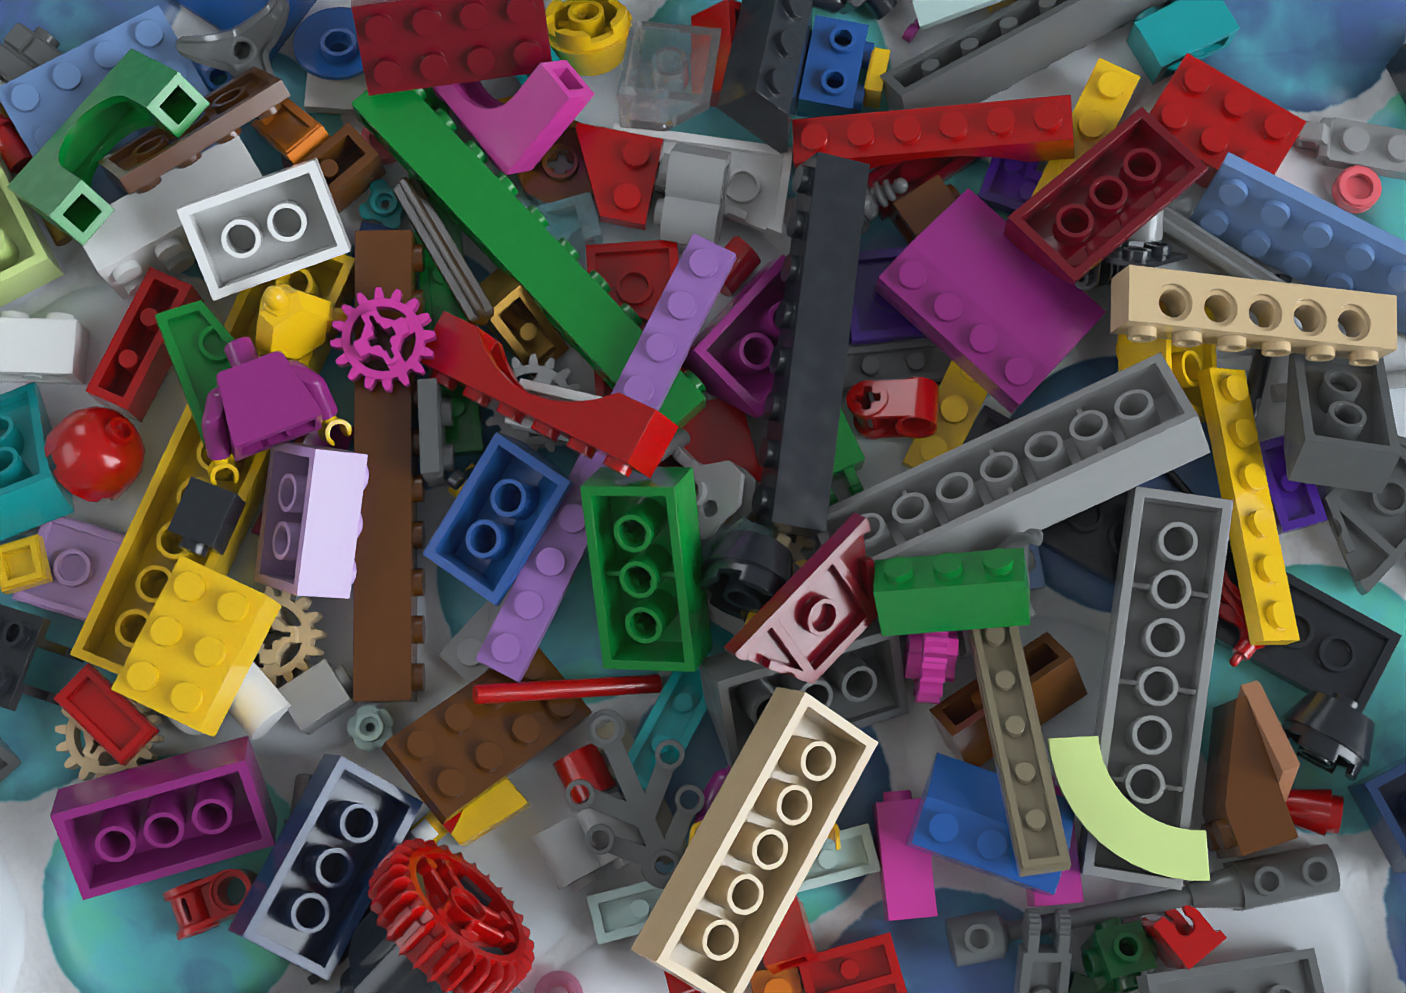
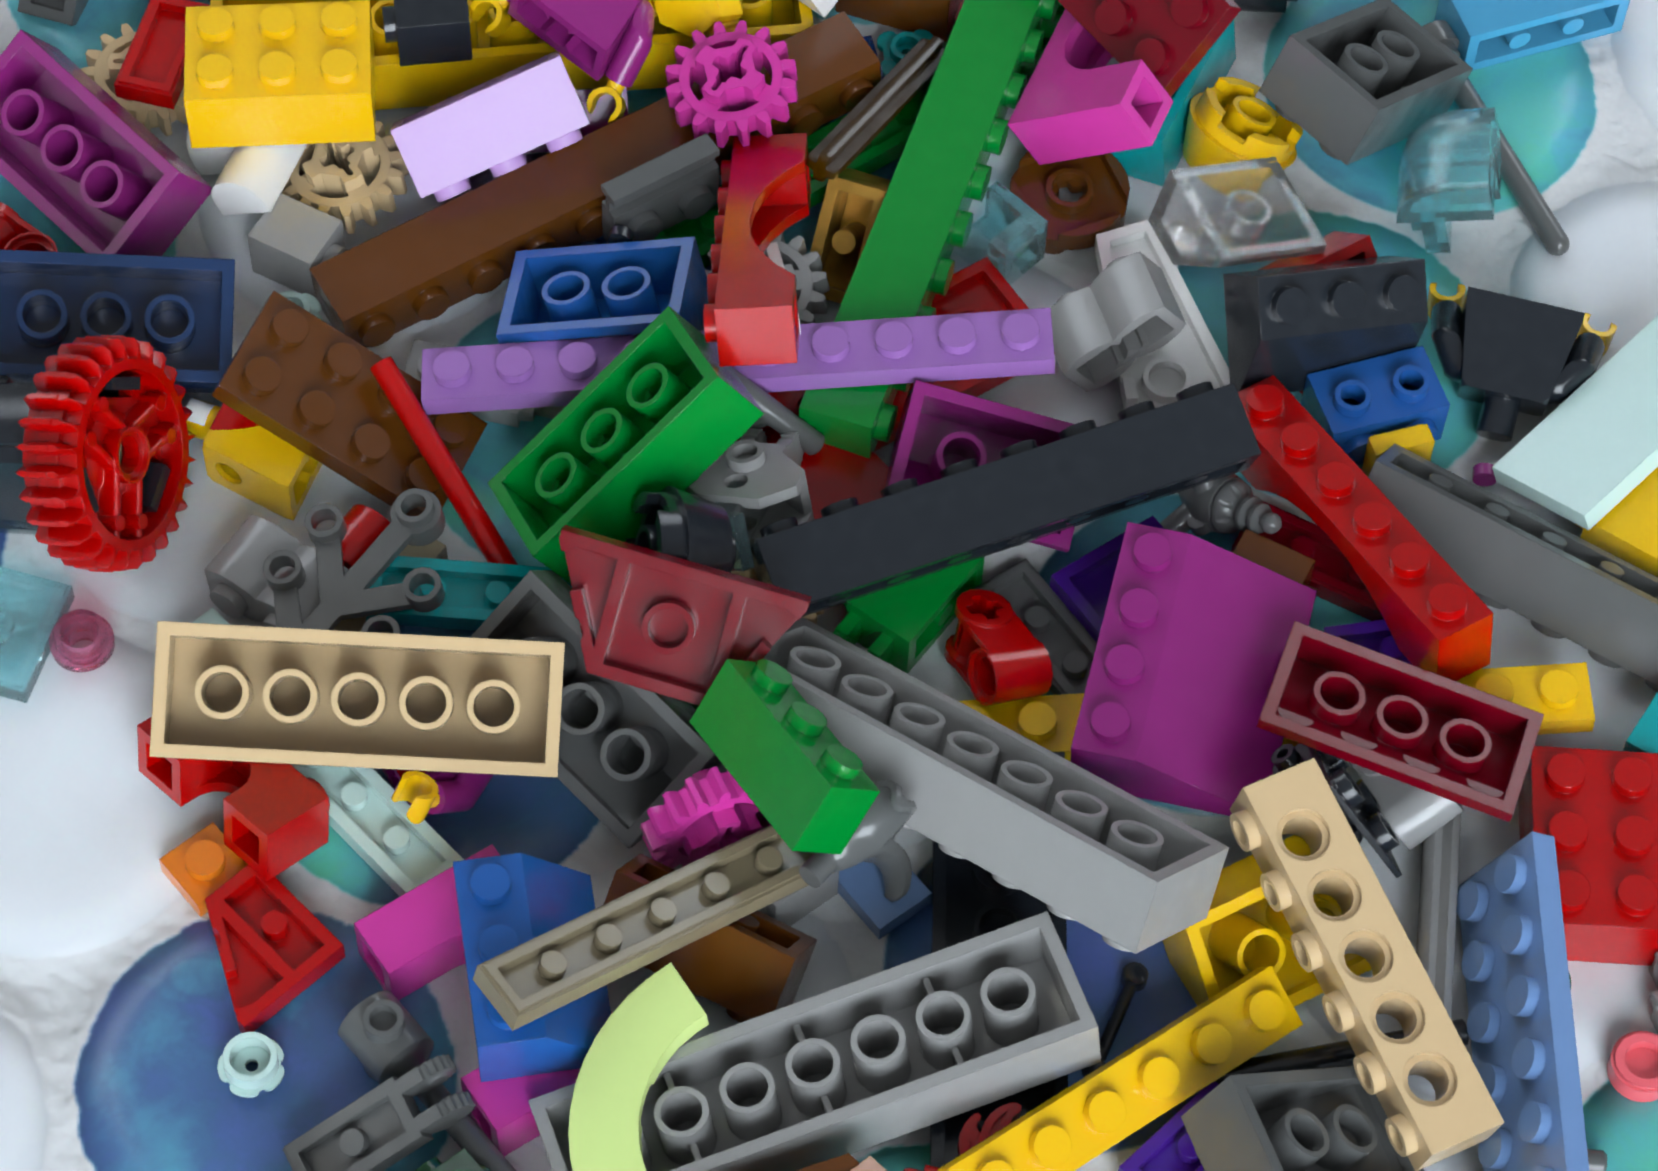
camera: 60 degrees right, 20 degrees down
red wing [576,122,664,230] -> none
red brick [720,236,761,297] -> none

